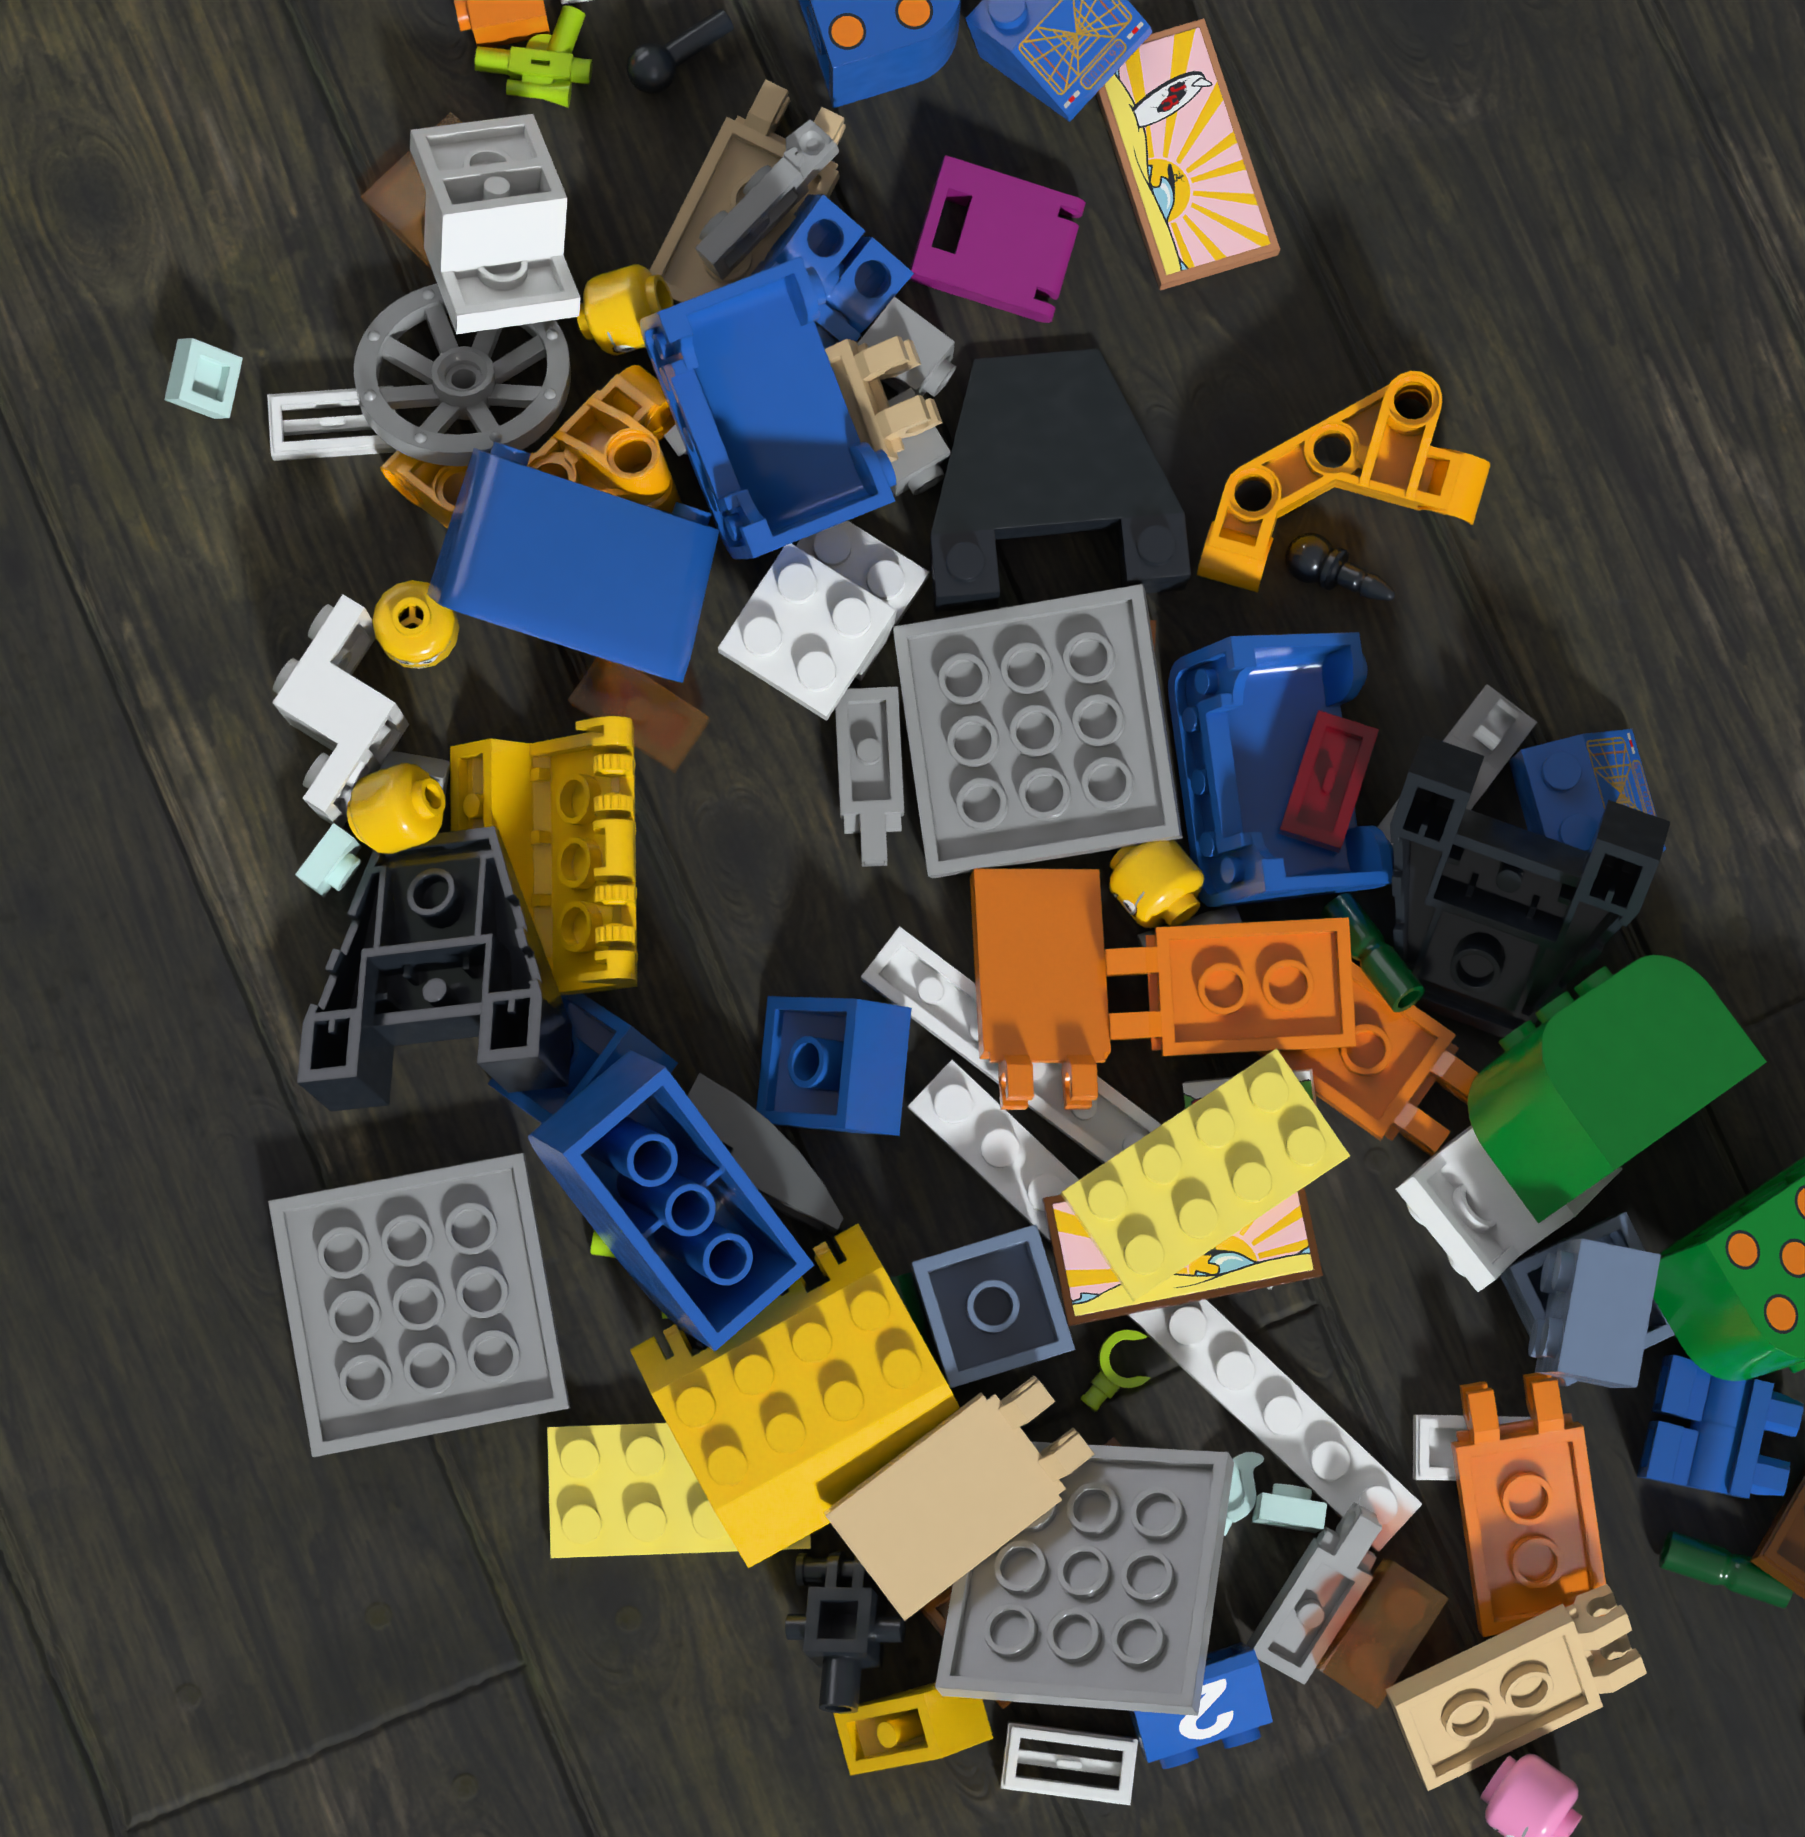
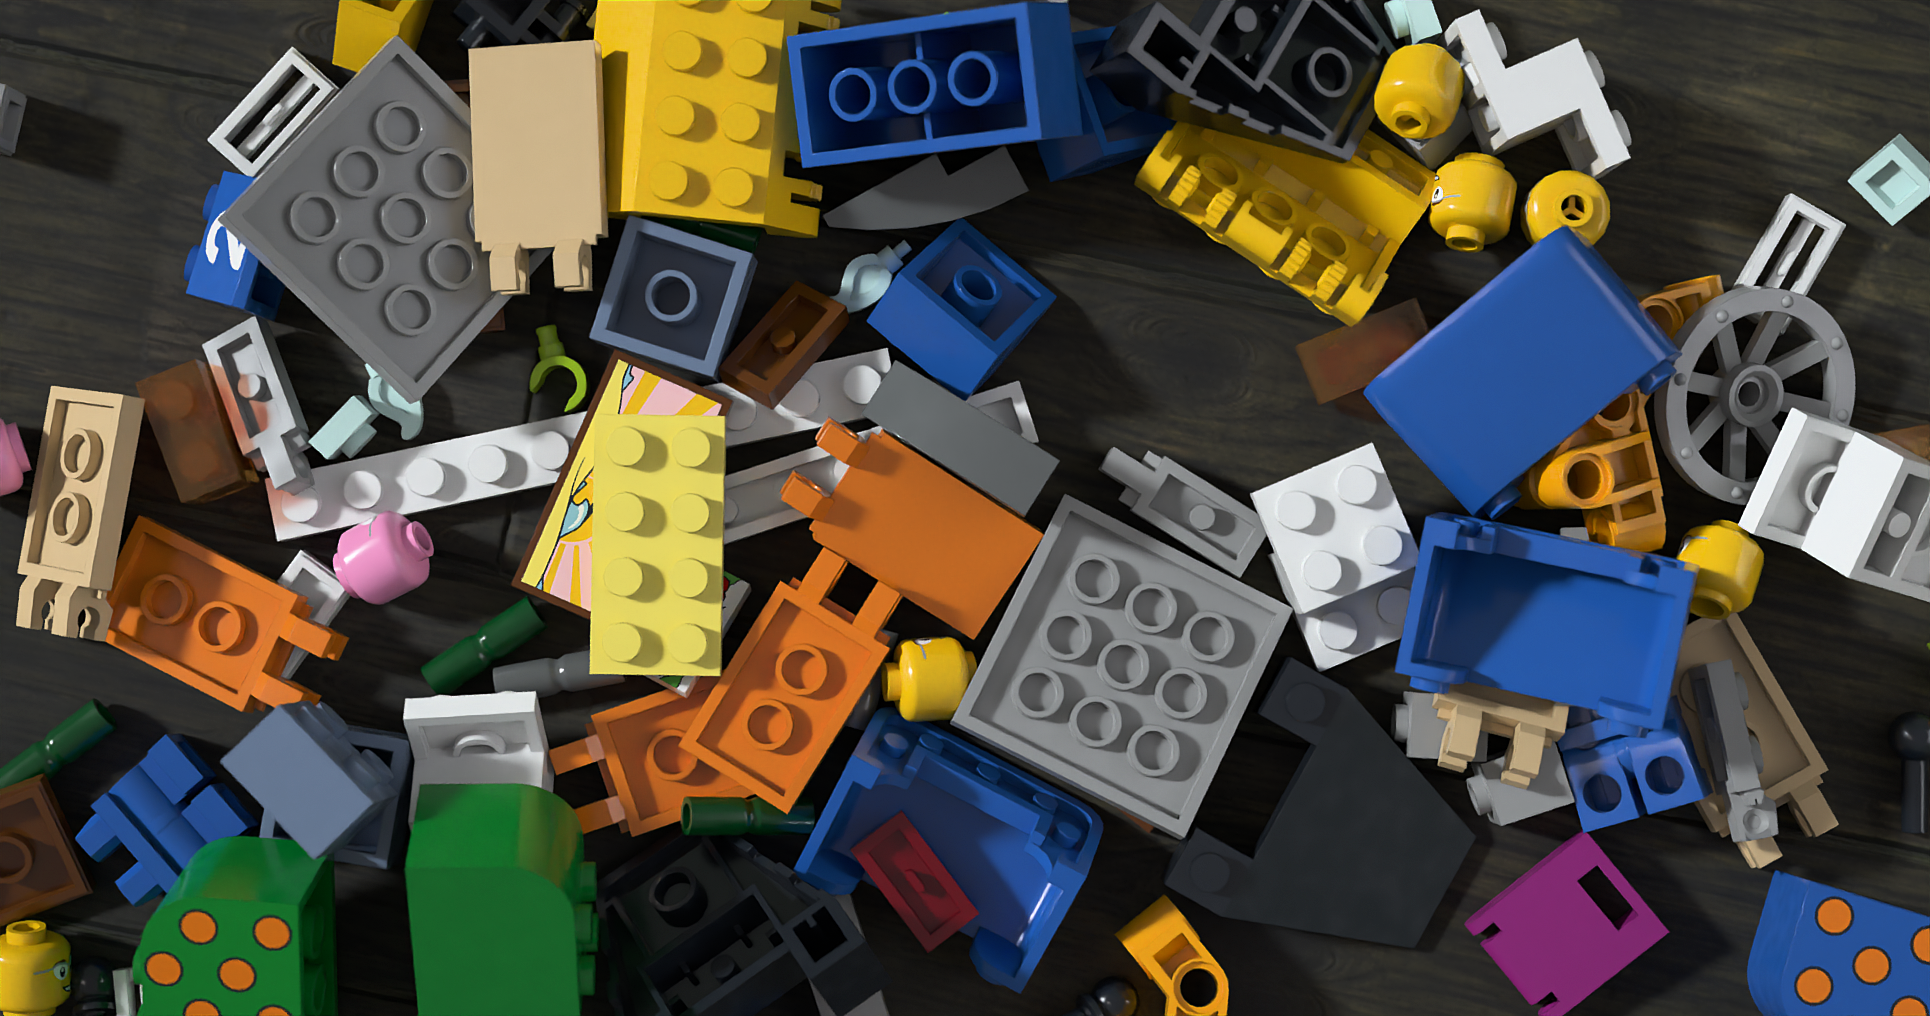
camera: 135 degrees right, 5 degrees up
none -> bright pink head [333,511,434,605]
none -> dark green piece [421,596,548,695]
none -> dark grey piece [493,650,627,698]
none -> reddish brown plate [718,280,850,410]
none -> light aqua piece [830,240,912,314]
none -> dark grey slope [861,360,1060,517]
none -> yellow head [1428,152,1517,253]

